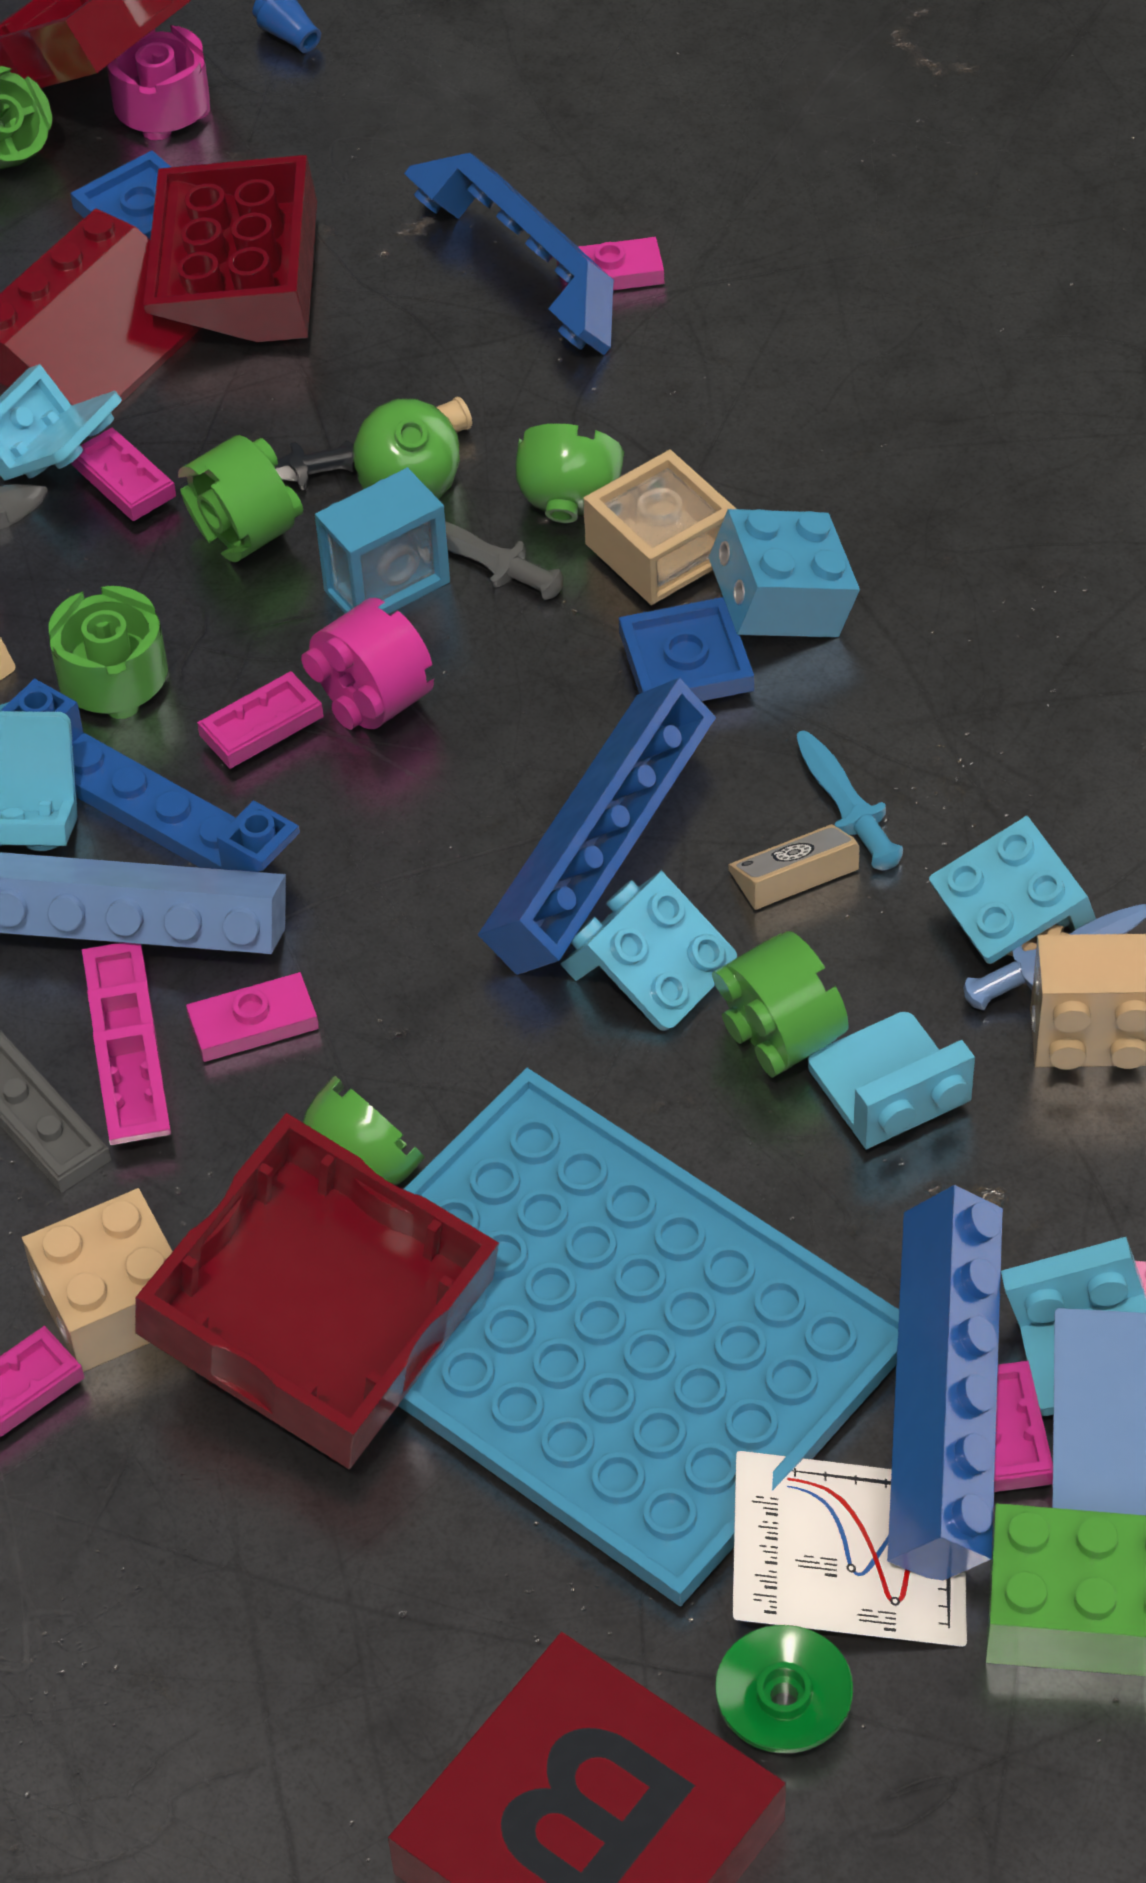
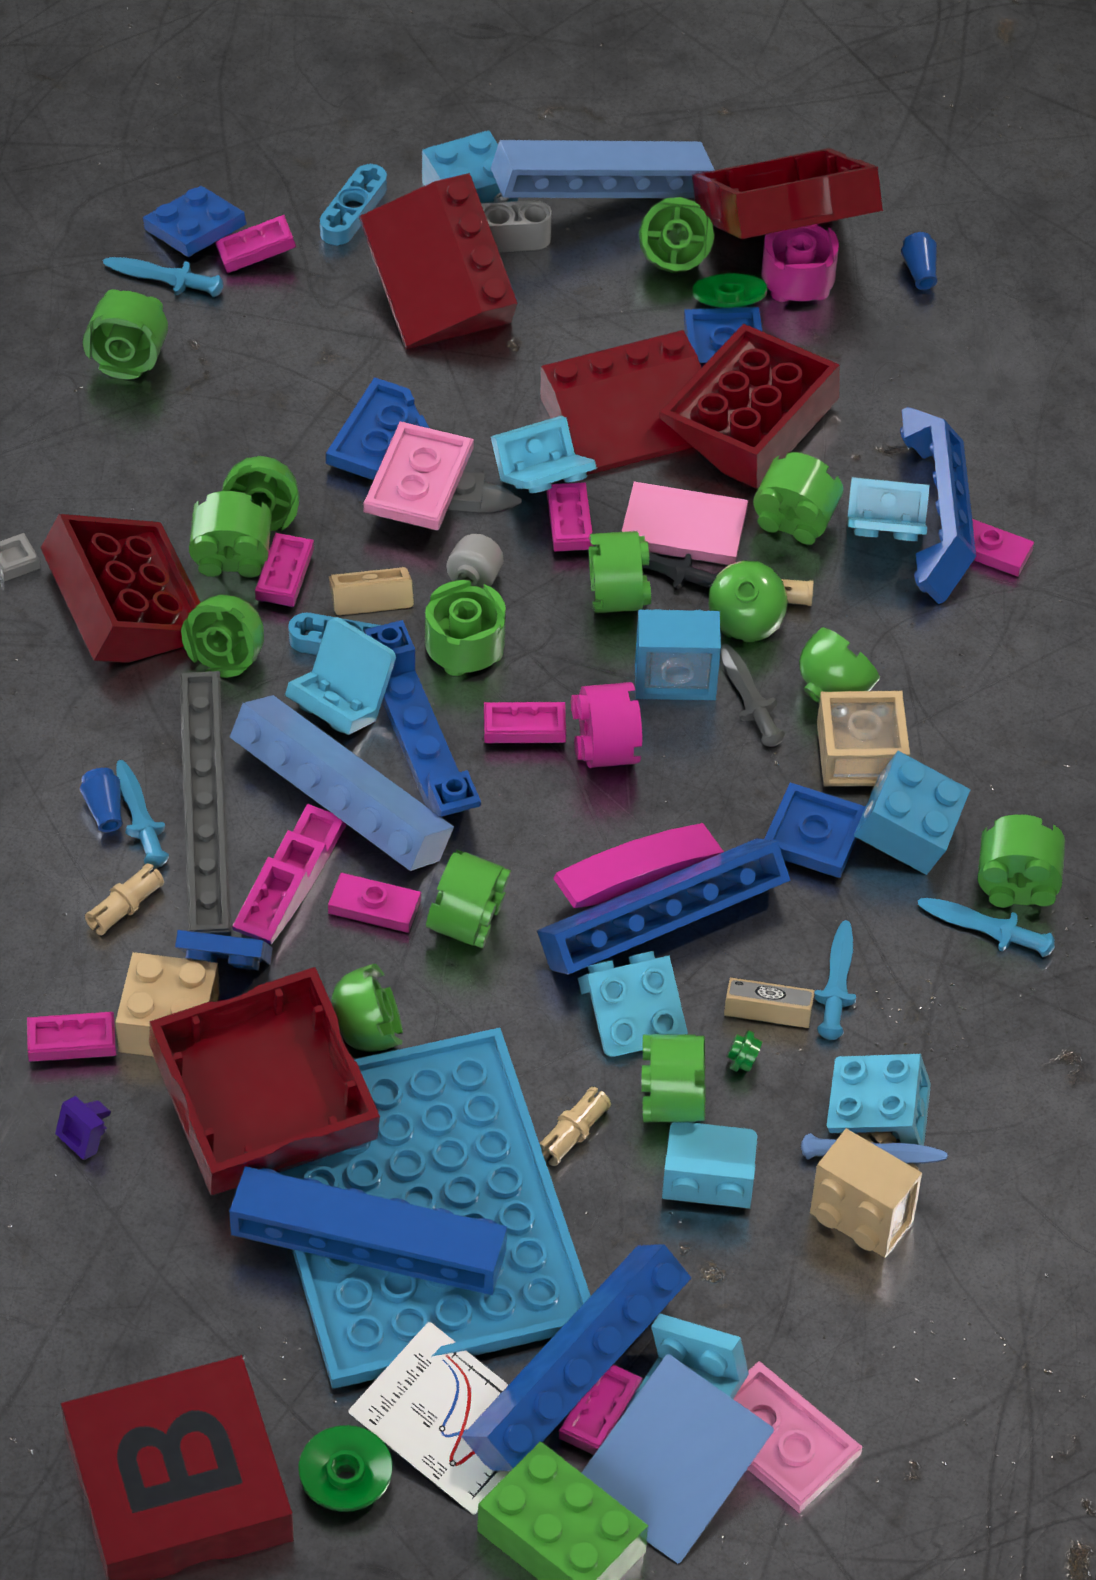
camera: 30 degrees right, 0 degrees up
none -> dark purple tile [55,1096,111,1160]
none -> blue plate [175,930,273,971]
none -> blue brick [229,1166,507,1295]
none -> bright green brick [426,849,511,948]
none -> light grey head [446,533,504,589]
none -> tan pin [539,1087,611,1166]
none -> dark pink slope [553,823,724,908]
none -> bright pink tile [622,482,748,565]
none -> green dish [693,273,767,308]
none -> green plate [726,1030,762,1072]
none -> bright green brick [753,452,843,545]
none -> medium azure bracket [847,477,930,541]
none -> dark azure sword [918,898,1055,958]
none -> bright green brick [978,815,1065,908]

